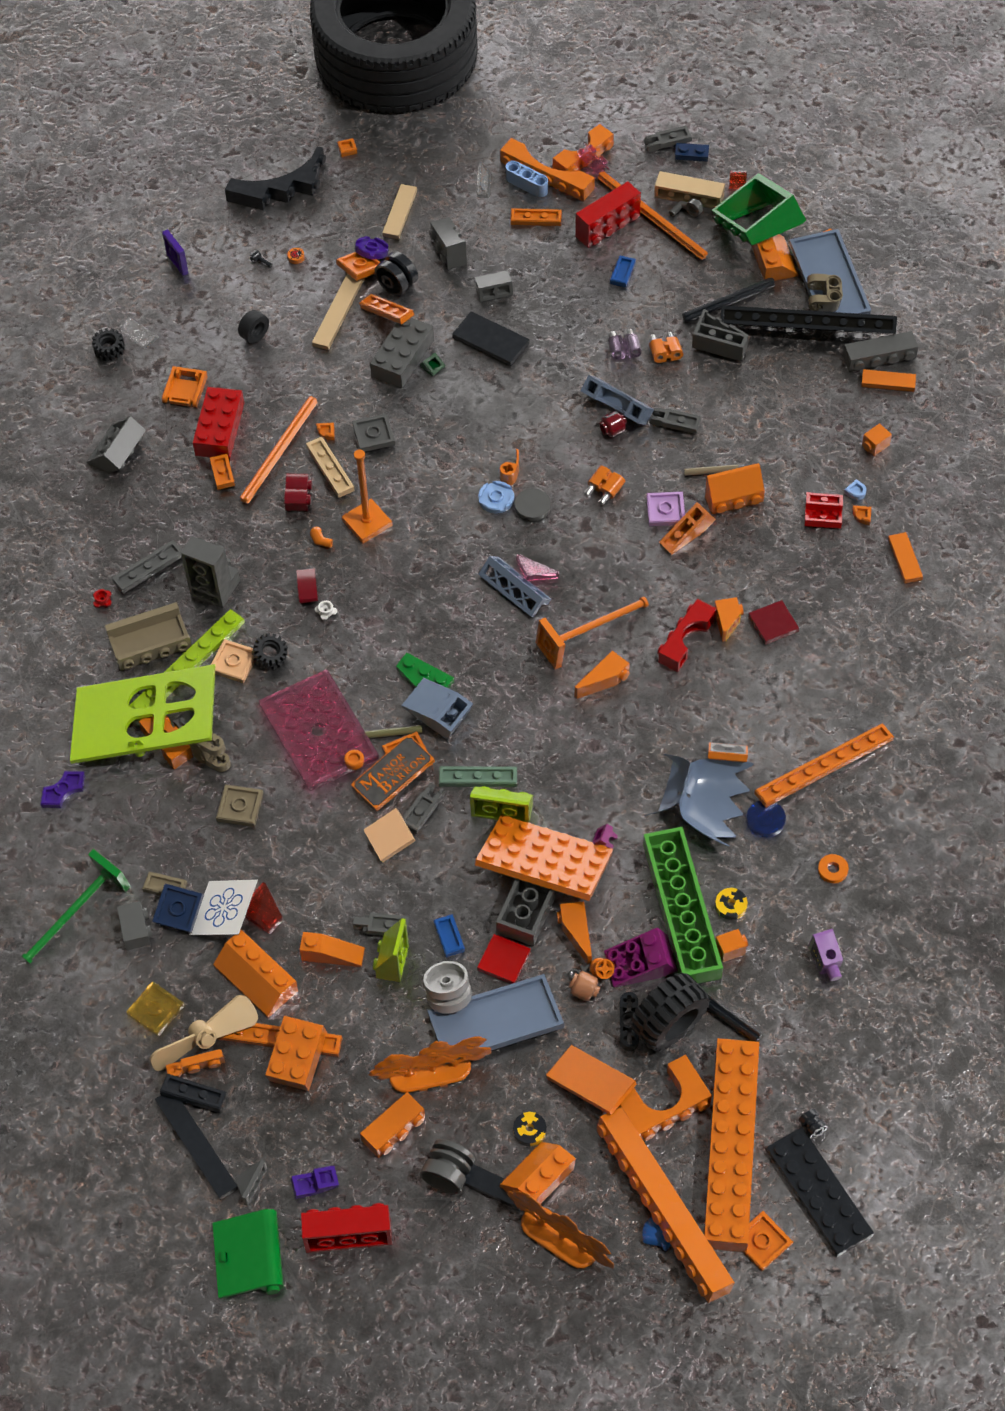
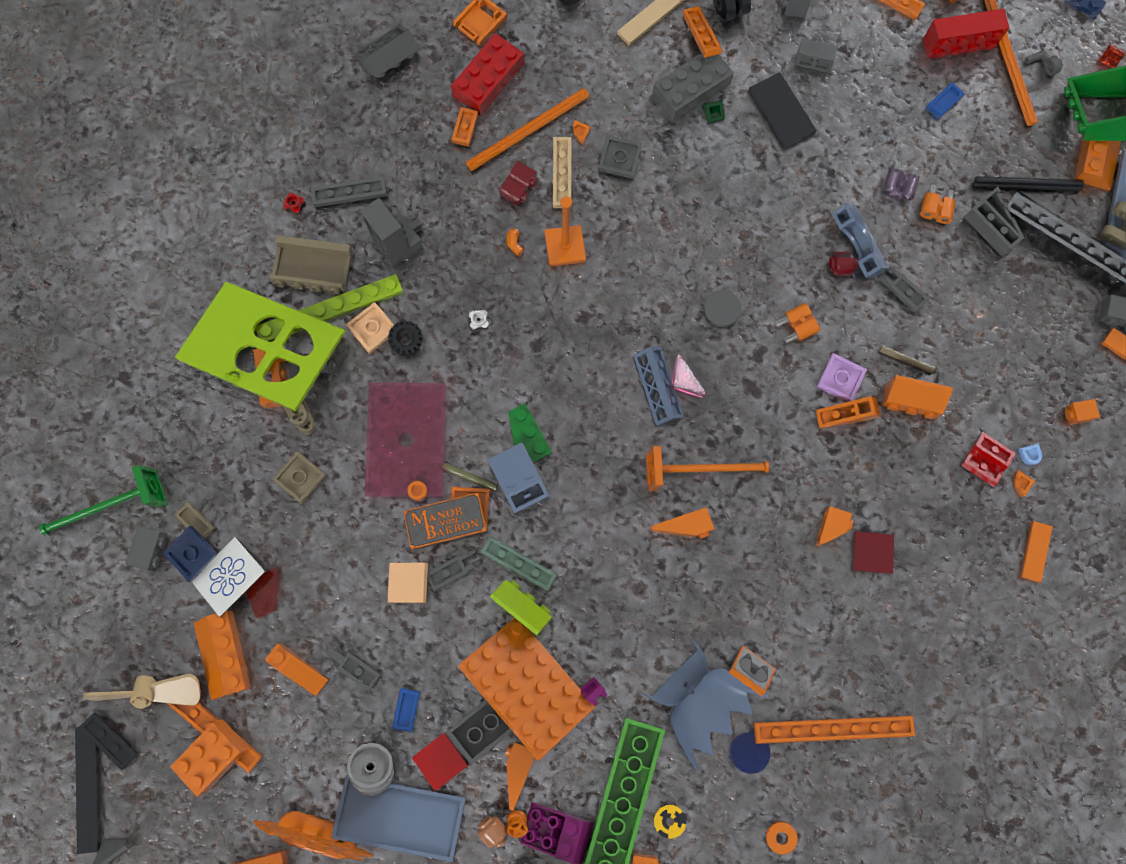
camera: 25 degrees right, 20 degrees up
dark purple tile [40,771,85,808] -> none
clear yellow tile [126,981,185,1036] -> none
orange hinge [166,1049,225,1077] -> none
dark red slope [296,568,318,603] -> none
lime slope [373,918,409,982] -> none
light blue tile [478,481,515,514] -> none
orange panel [500,449,519,485] -> none
tan brick [654,171,725,209] -> none
red arch [657,599,717,672] -> none

